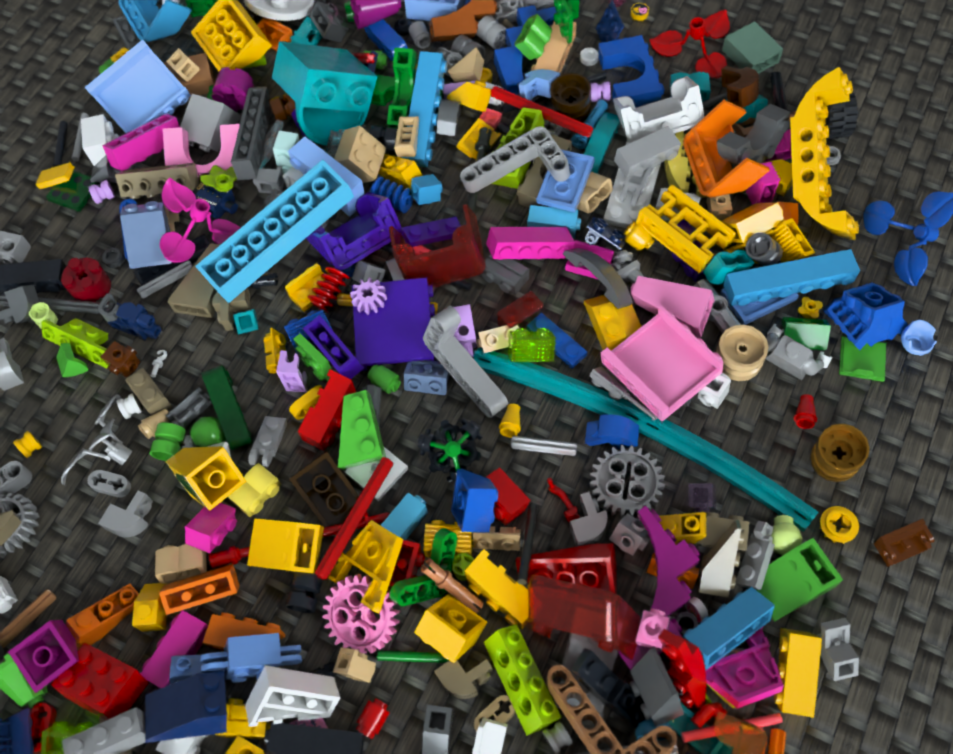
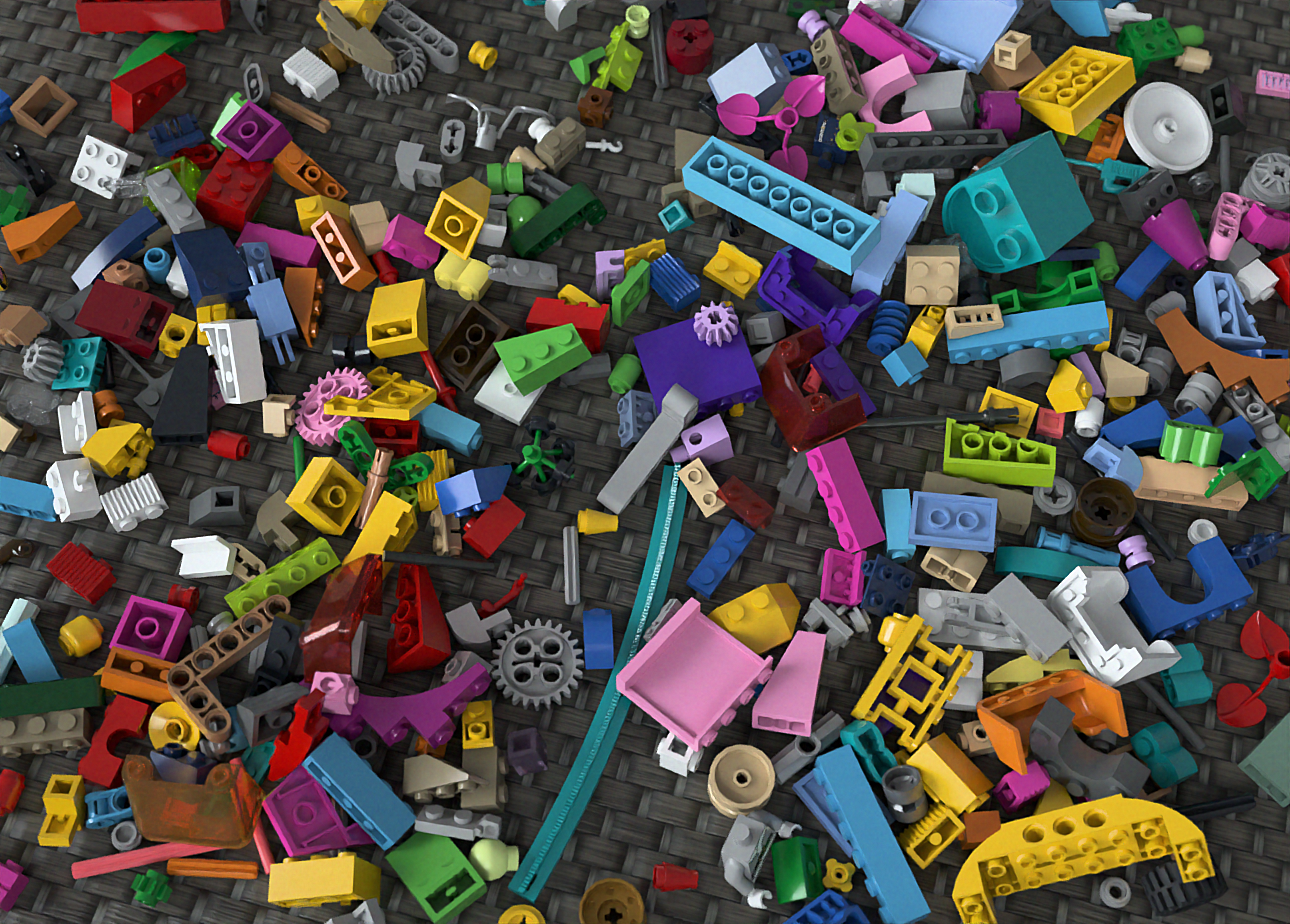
camera: 70 degrees right, 0 degrees up
dark blue hips [98,294,162,341] -> none
light grey axle [137,260,193,298] -> none
dark purple brick [303,315,364,379] -> none
red piece [307,267,350,313] -> none
red axle [315,457,393,580] -> none
red axle [351,53,375,64] -> none
light grey beam [460,126,570,193] -> none
red axle [490,86,593,138] -> none
clear neon green brick [508,328,556,362] -> none
dark grey slope [563,248,633,309] -> none
white tile [685,597,708,623] -> none
red arm [690,702,727,729] -> none
reddish brown arch [721,66,759,108] -> none

